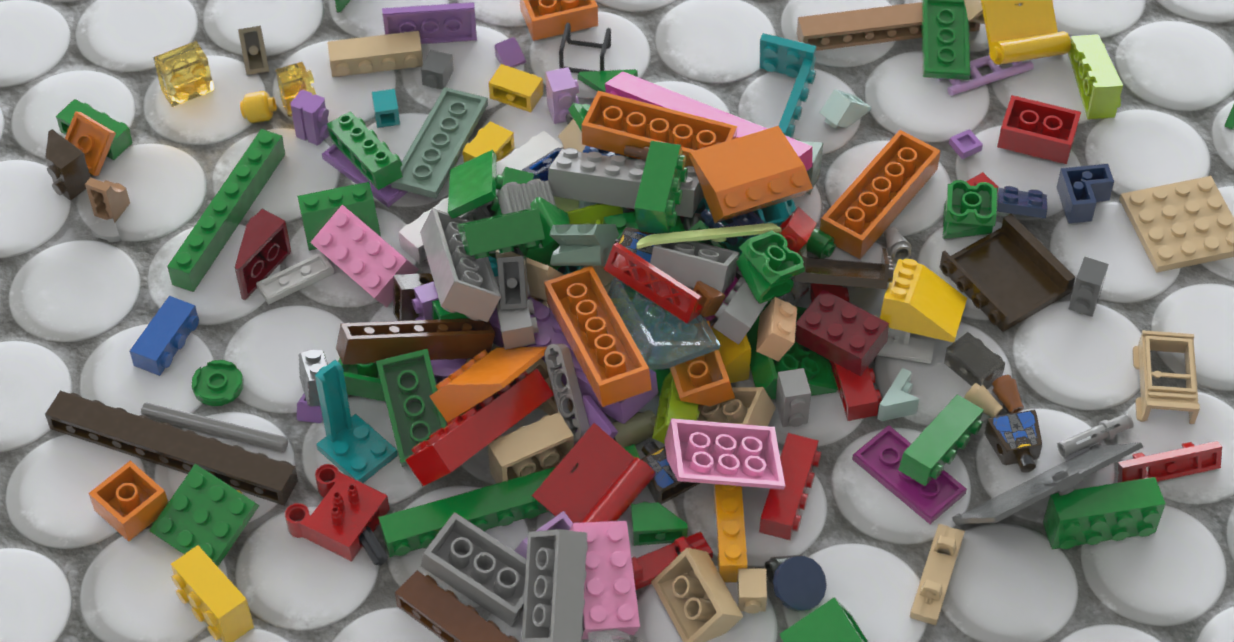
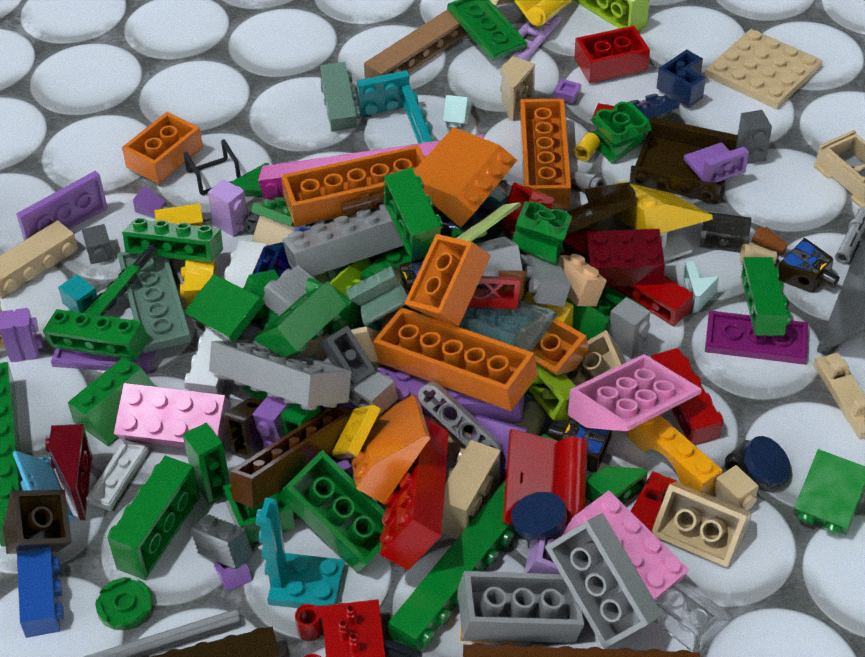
camera: 35 degrees left, 5 degrees down
none -> dark brown slope [3,489,72,554]
none -> medium azure door [13,451,74,522]
none -> green sword [82,245,158,316]
none -> green brick [107,455,200,580]
none -> green brick [122,218,223,263]
none -> green brick [183,422,230,505]
none -> sand green wedge [320,62,360,131]
none -> yellow tile [331,405,381,459]
none -> orange slope [404,234,491,326]
none -> tan slope [500,56,535,121]
none -> dark blue tile [511,492,567,540]
none -> yellow piece [574,132,600,161]
none -> medium lavender bracket [684,143,749,183]

